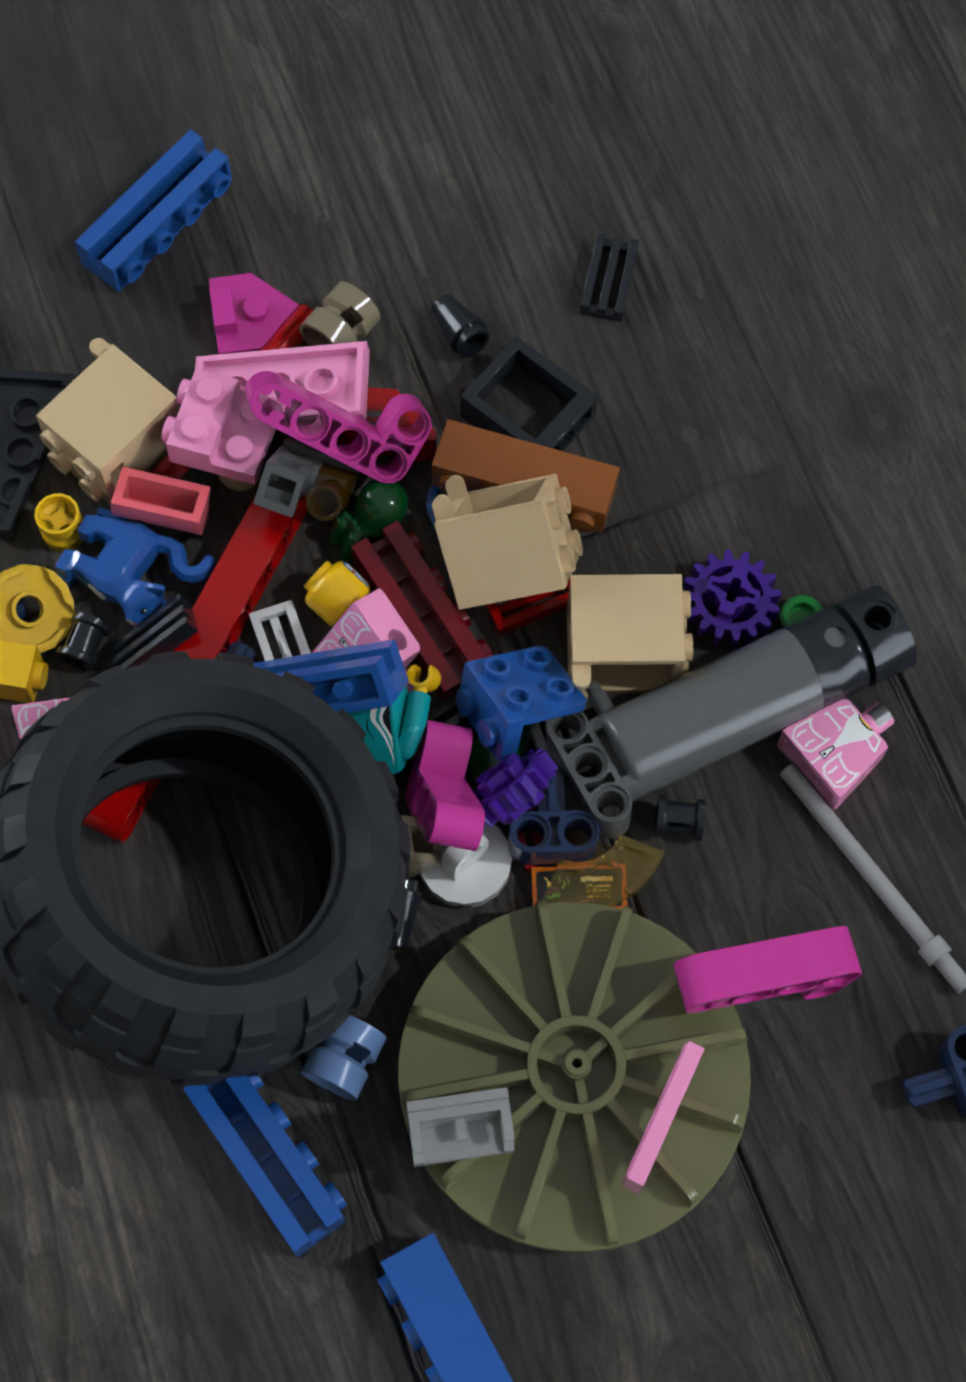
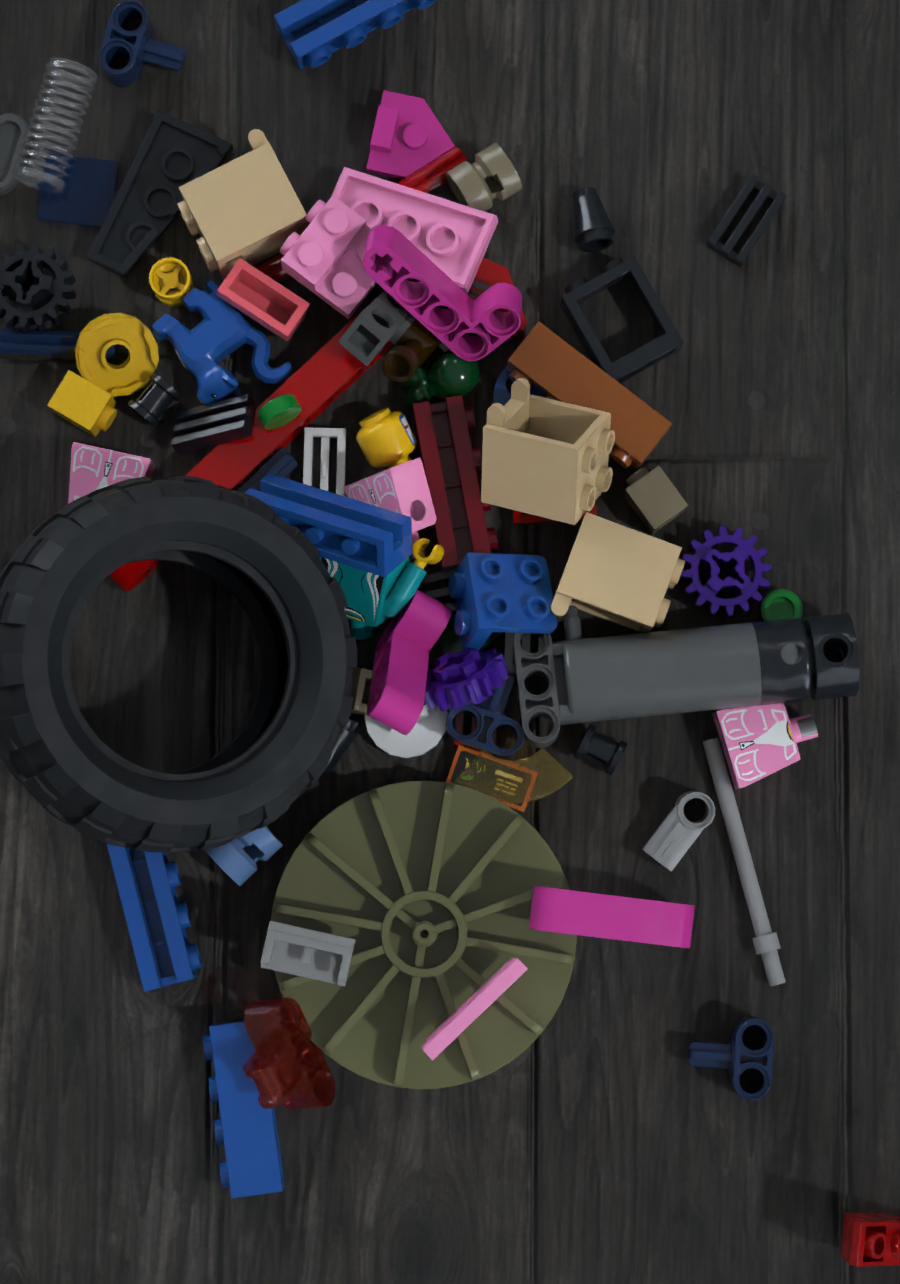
camera: 20 degrees right, 15 degrees up
none -> clear red piece [243,998,336,1110]
none -> green tile [258,394,302,430]
none -> dark tan brick [622,465,689,535]
none -> light grey piece [642,790,715,872]

